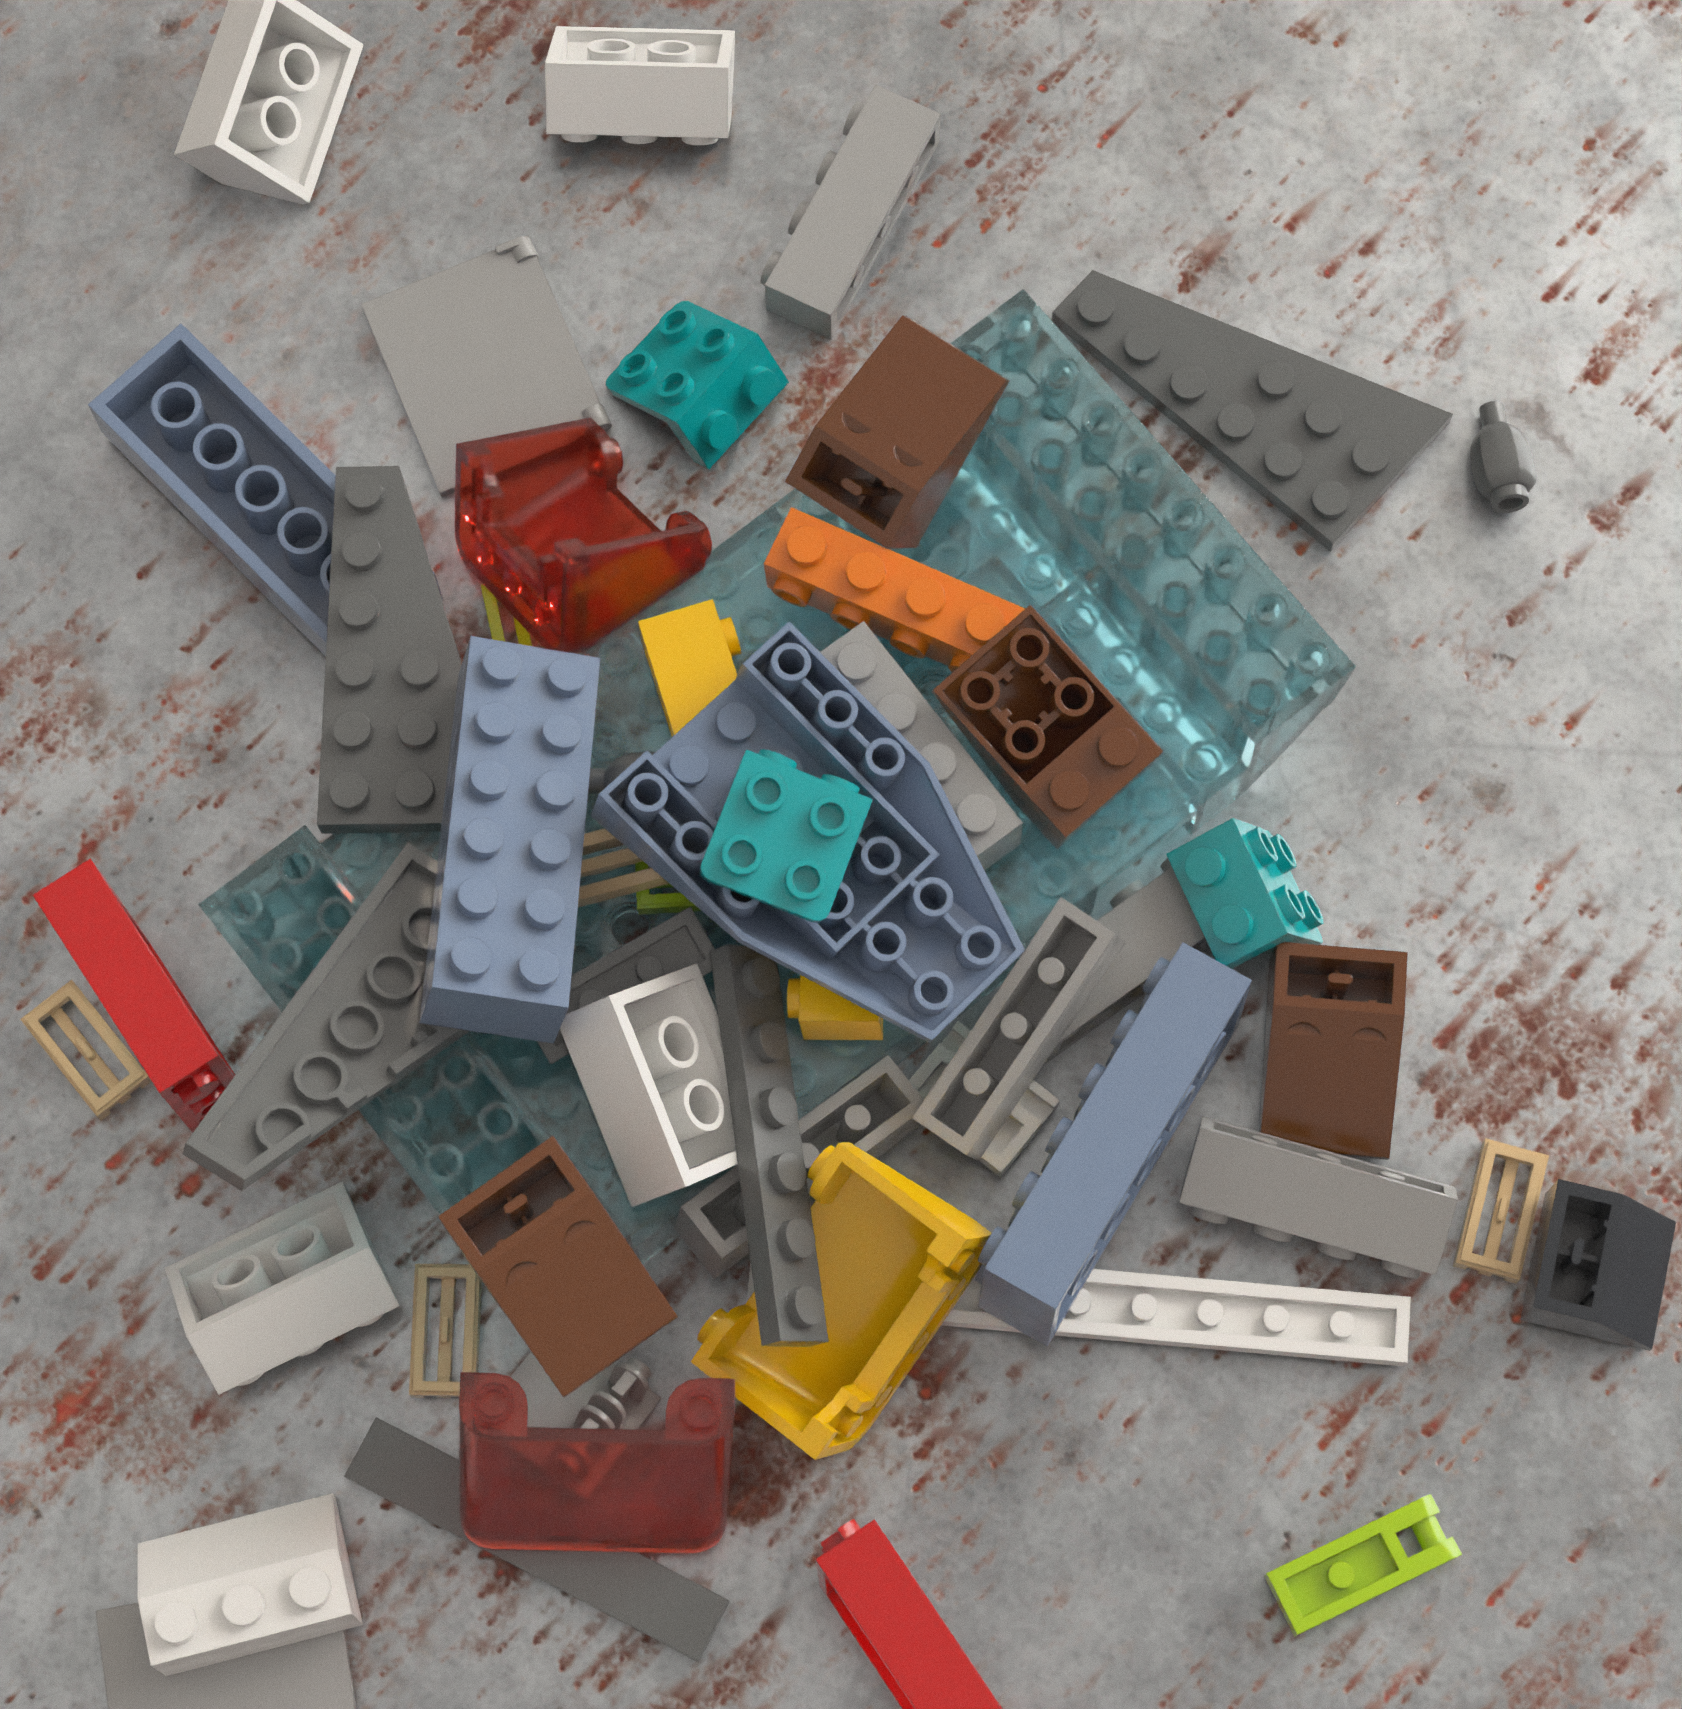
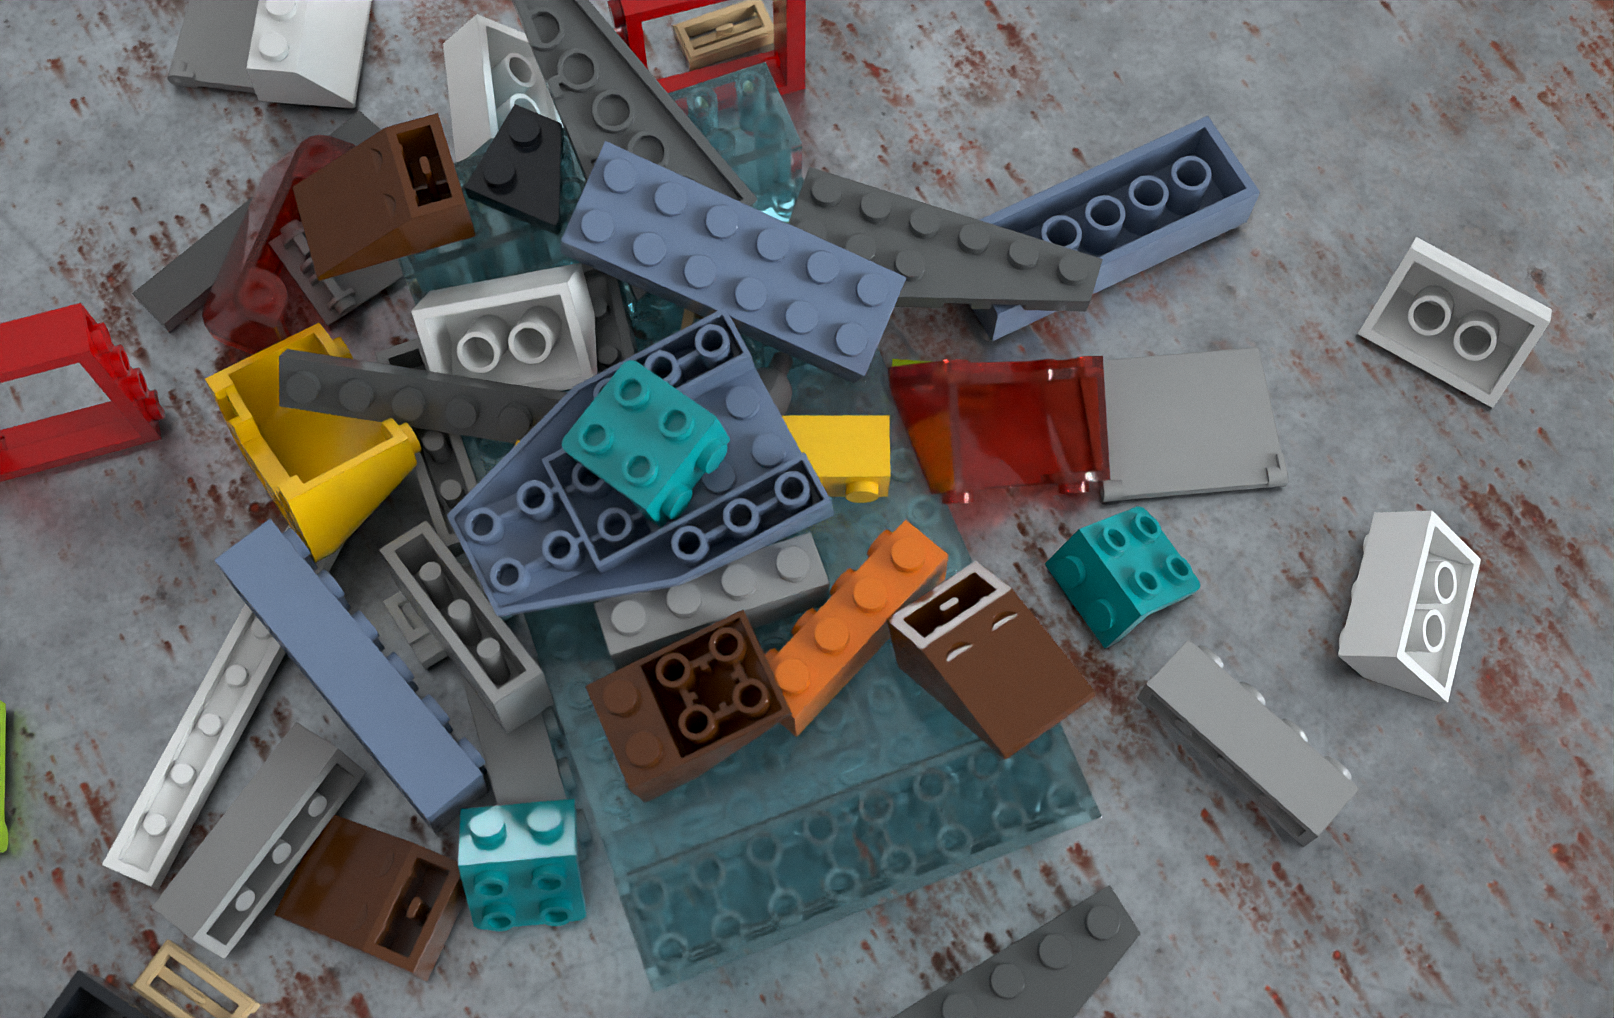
camera: 105 degrees right, 5 degrees down
none -> black wing [464,104,564,236]

